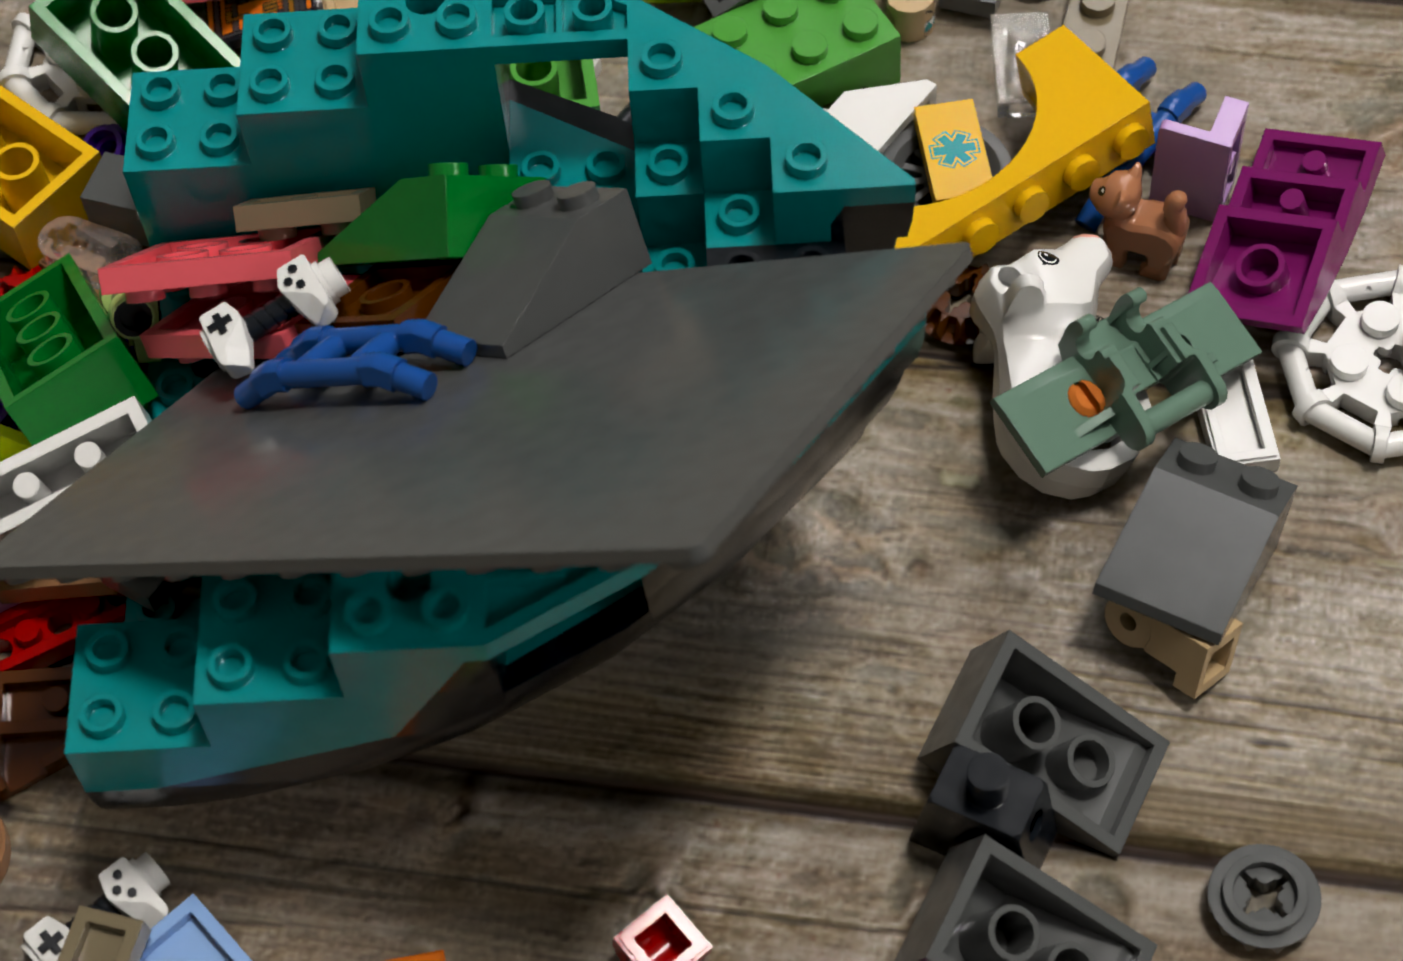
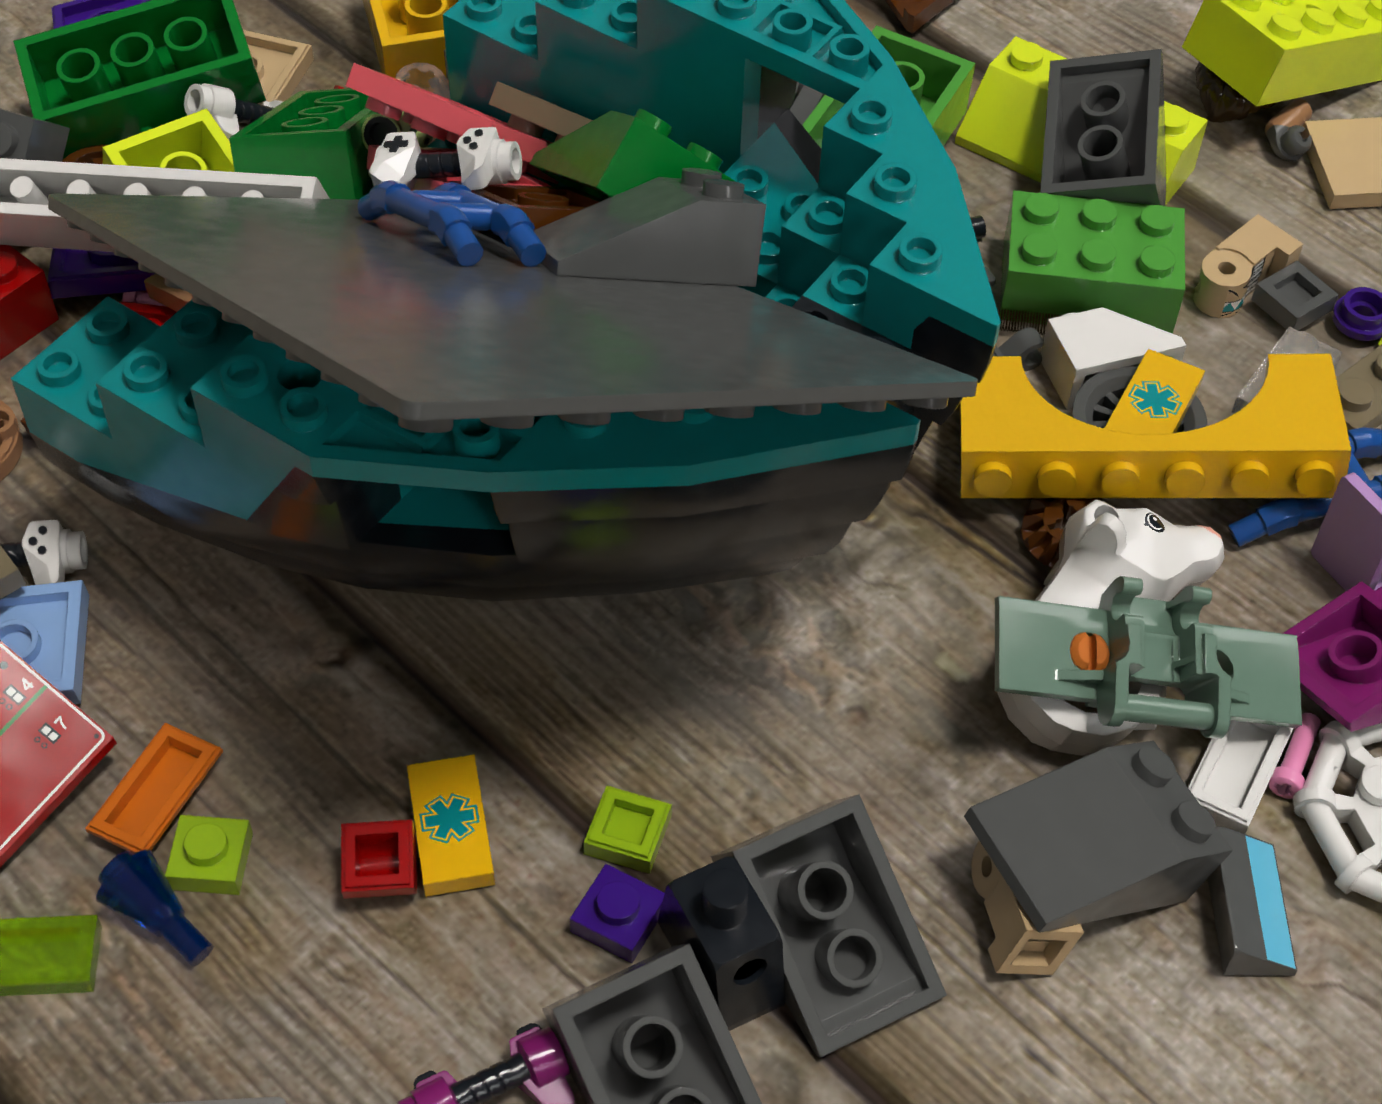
camera: 30 degrees right, 5 degrees down
nougat animal [1089,162,1190,281] -> none
none -> yellow tile [407,754,495,897]
none -> dark purple plate [570,863,665,963]
none -> lime tile [584,786,672,874]
none -> dark grey slope [1208,826,1297,976]
none -> bright pink piece [1268,713,1321,799]

